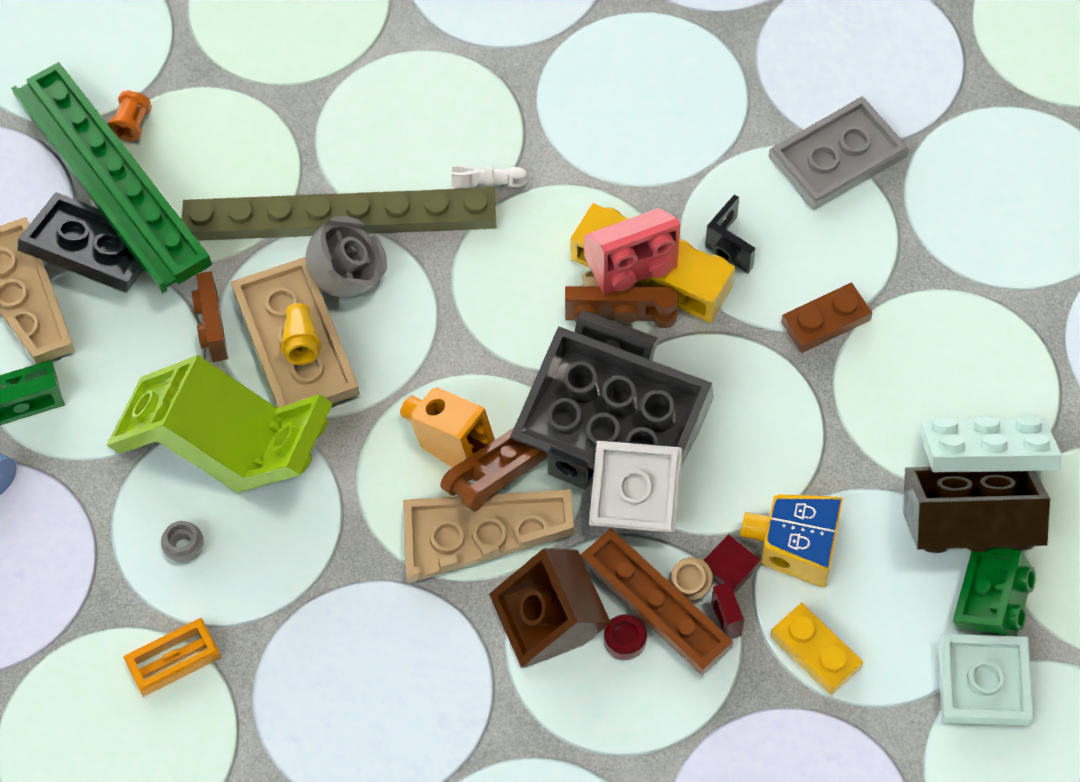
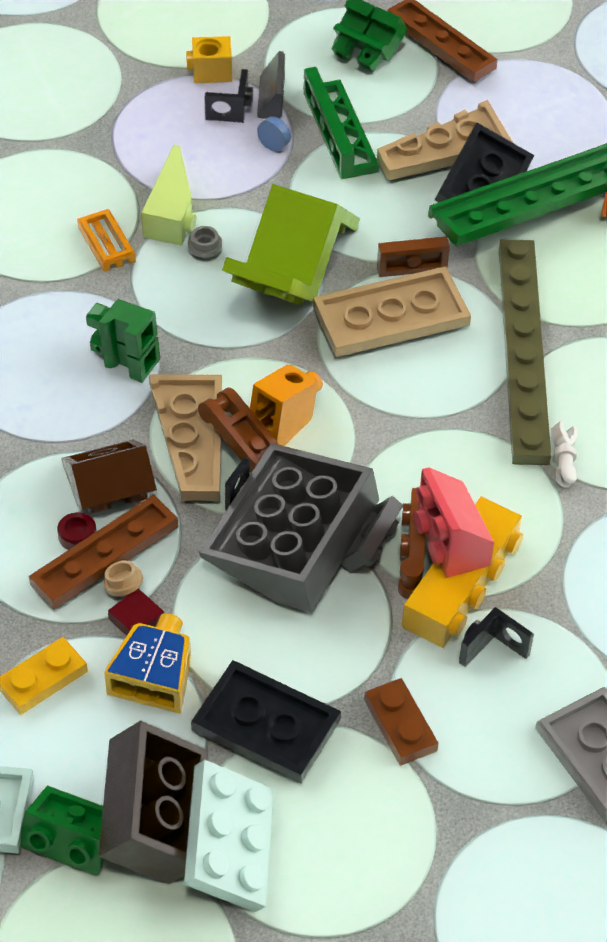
camera: 90 degrees right, 10 degrees down
yellow cone [280,303,321,365] -> none
light grey cylinder [305,216,387,298] -> none
white tile [589,441,683,533] -> none
dark red tile [711,582,744,639] -> none
none -> green hips [86,299,161,383]
none -> yellowish green slope [141,144,197,246]
none -> black plate [191,660,341,783]

